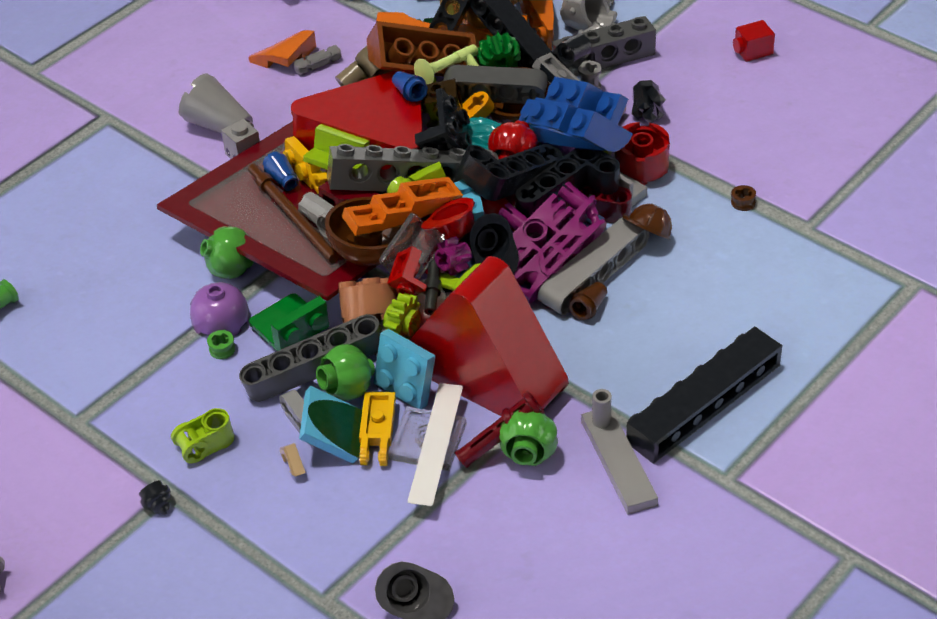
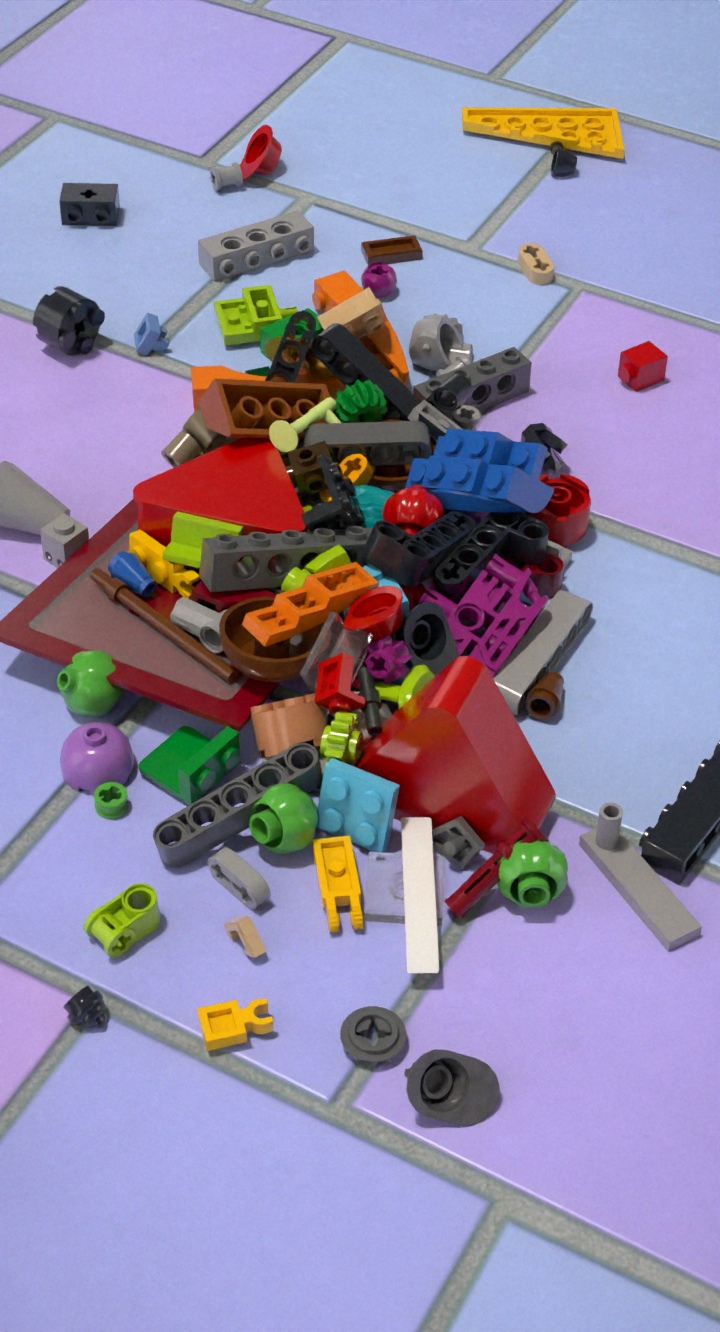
camera: 15 degrees left, 0 degrees up
orange slope [248,30,316,68] -> none
light grey axle [294,45,342,75] -> none
dark green tile [299,386,362,464] -> none
blue cone [392,71,428,102] -> none
reddish brown piece [622,204,672,239] -> none
reddish brown bush [731,185,756,211] -> none
none -> yellow plate [197,999,273,1051]
none -> dark grey gear [340,1006,406,1067]
none -> dark grey piece [432,816,485,870]

